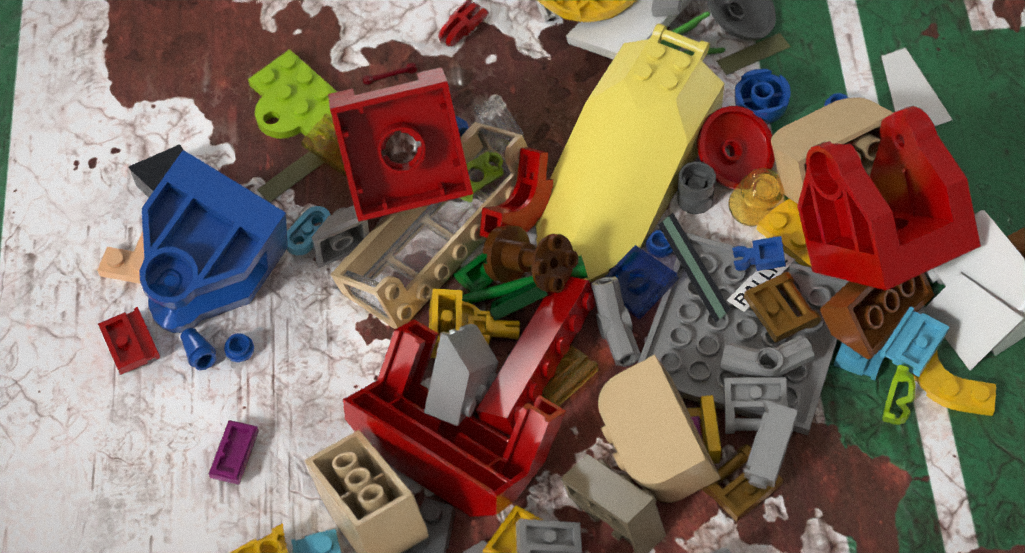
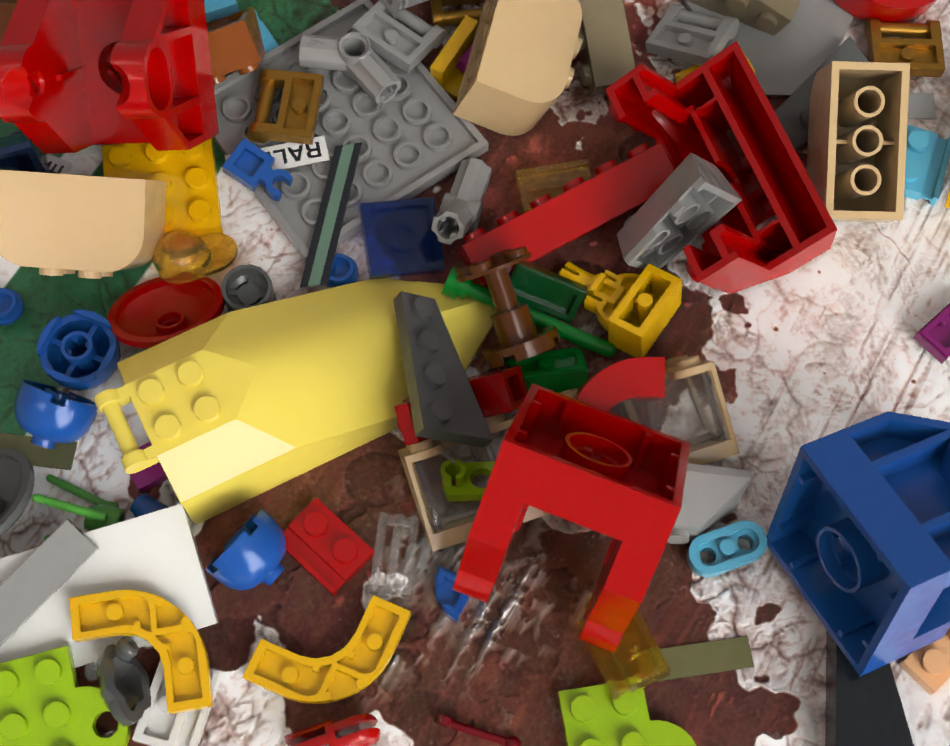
camera: 150 degrees left, 10 degrees up
none -> blue cylinder [14,380,97,449]
none -> blue cylinder [205,507,286,591]
none -> yellow plate [242,595,411,704]
none -> red plate [283,498,375,597]
none -> dark grey wing [393,291,493,448]
none -> red arch [573,357,665,412]

